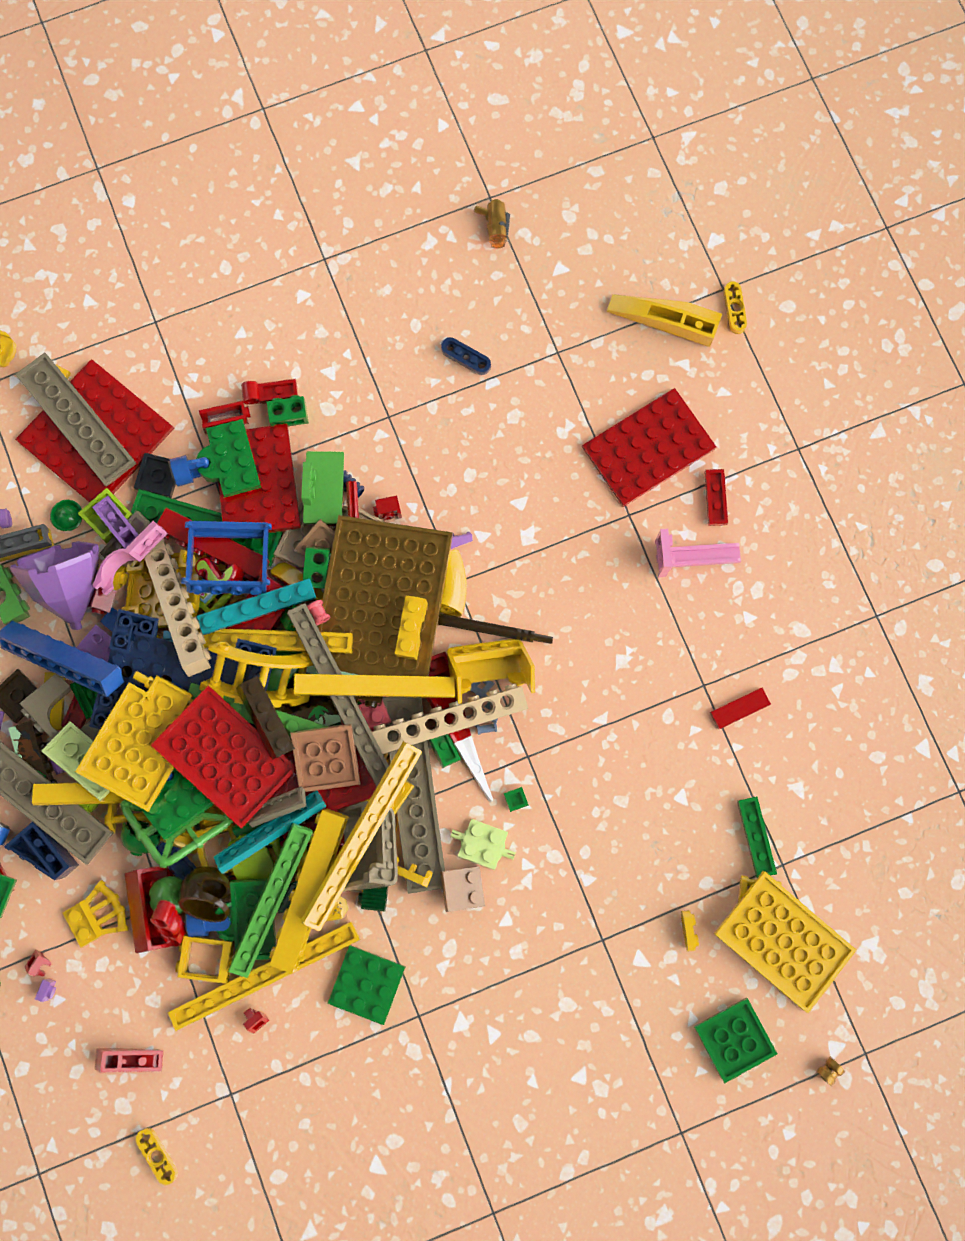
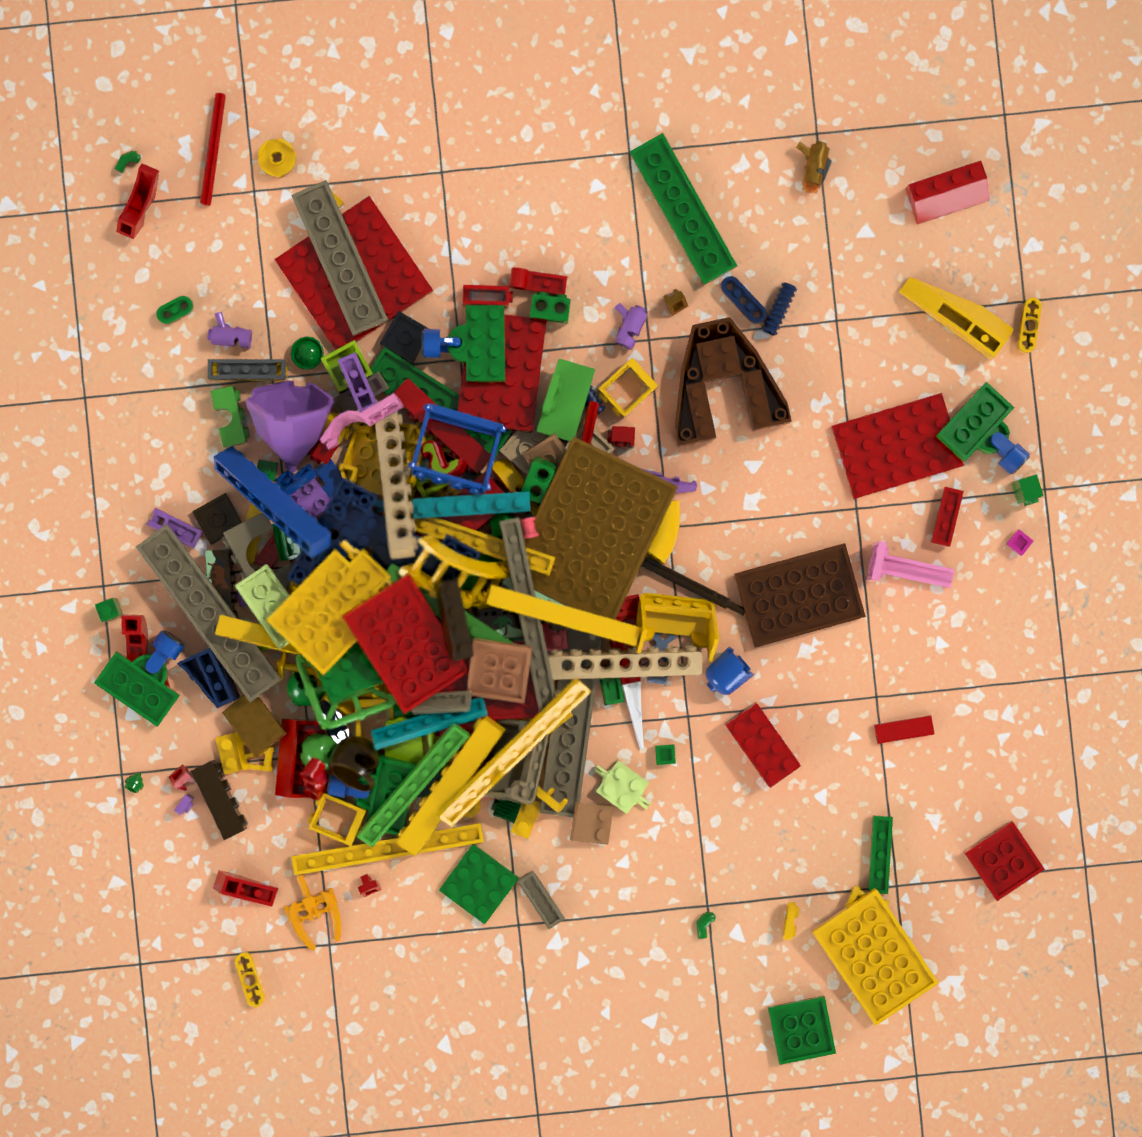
camera: 15 degrees right, 10 degrees up
yellow arch [395,596,428,660] -> none
pearl gold wheel [816,1056,845,1086] -> none
none -> dark brown brick [191,760,248,840]
none -> pearl gold tile [222,695,287,758]
none -> green plate [257,459,278,482]
none -> blue tile [275,464,317,495]
none -> light orange bar [284,874,341,951]
none -> yellow plate [511,800,541,839]
none -> dark tan plate [517,870,565,929]
none -> yellow window [598,358,658,418]
none -> medium lavender piece [615,303,648,350]
none -> green plate [629,133,737,285]
none -> pearl gold tile [663,289,688,316]
none -> reddish brown piece [675,317,792,447]
none -> green arm [696,912,716,939]
none -> blue cylinder [705,646,755,695]
none -> red brick [724,702,801,788]
none -> reddish brown plate [734,543,866,648]
none -> dark blue piece [761,282,798,336]
none -> slope [905,160,990,225]
none -> green plate [936,382,1030,475]
none -> red plate [964,821,1045,901]
none -> dark pink plate [1006,529,1034,556]
none -> green brick [1011,474,1044,506]

